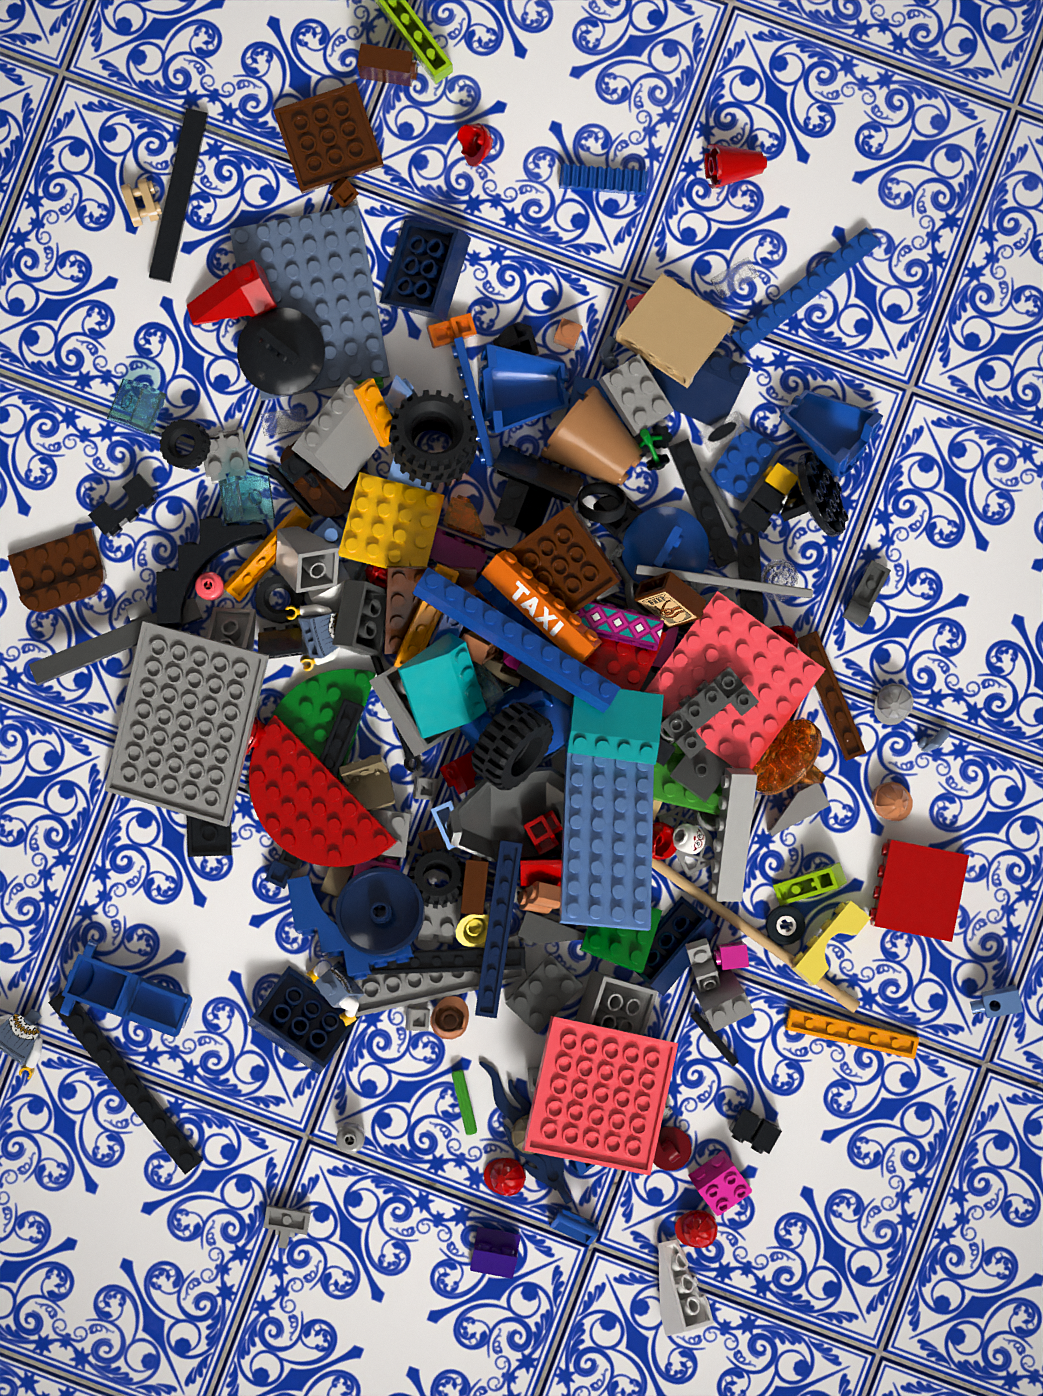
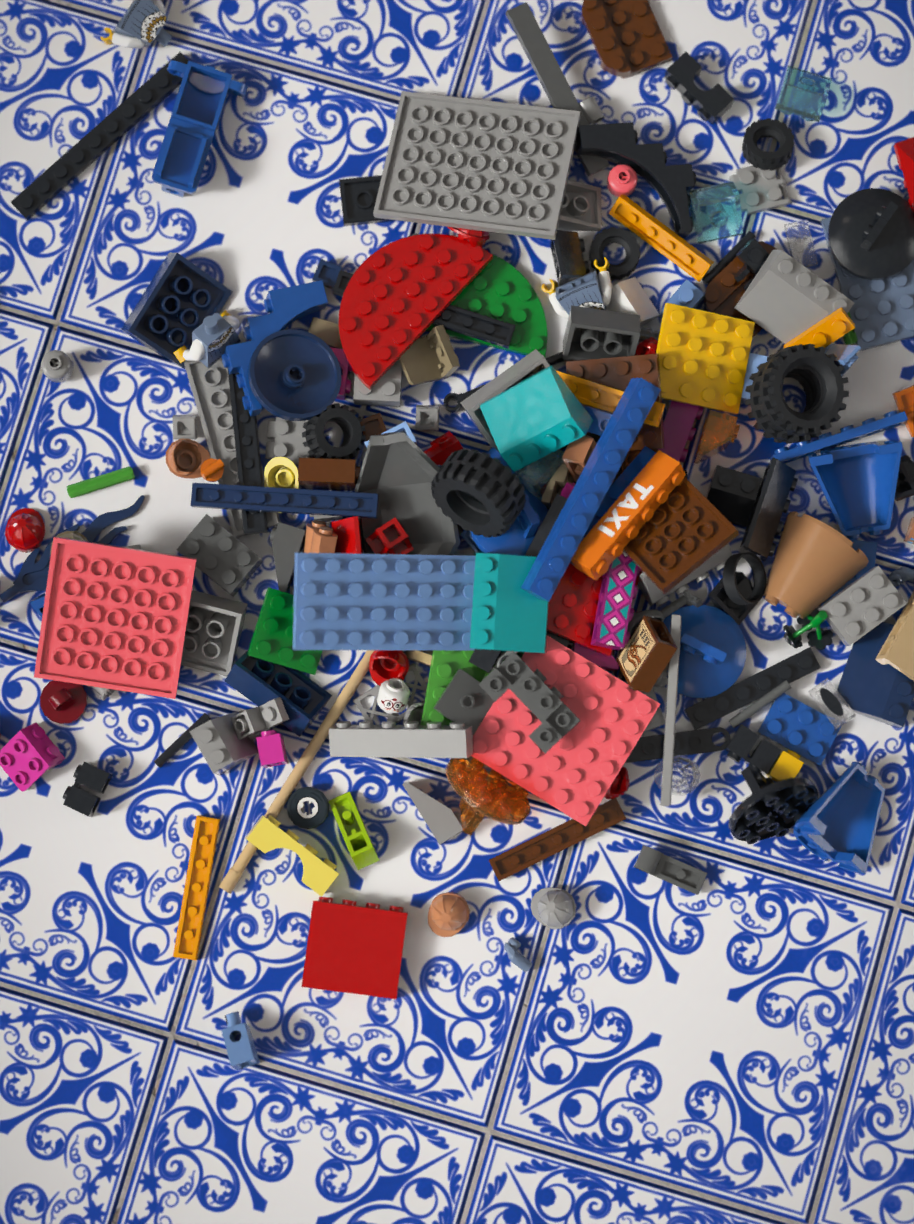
camera: 85 degrees right, 5 degrees down
light grey slope [276,526,339,593] -> none
none -> orange plate [200,458,225,482]

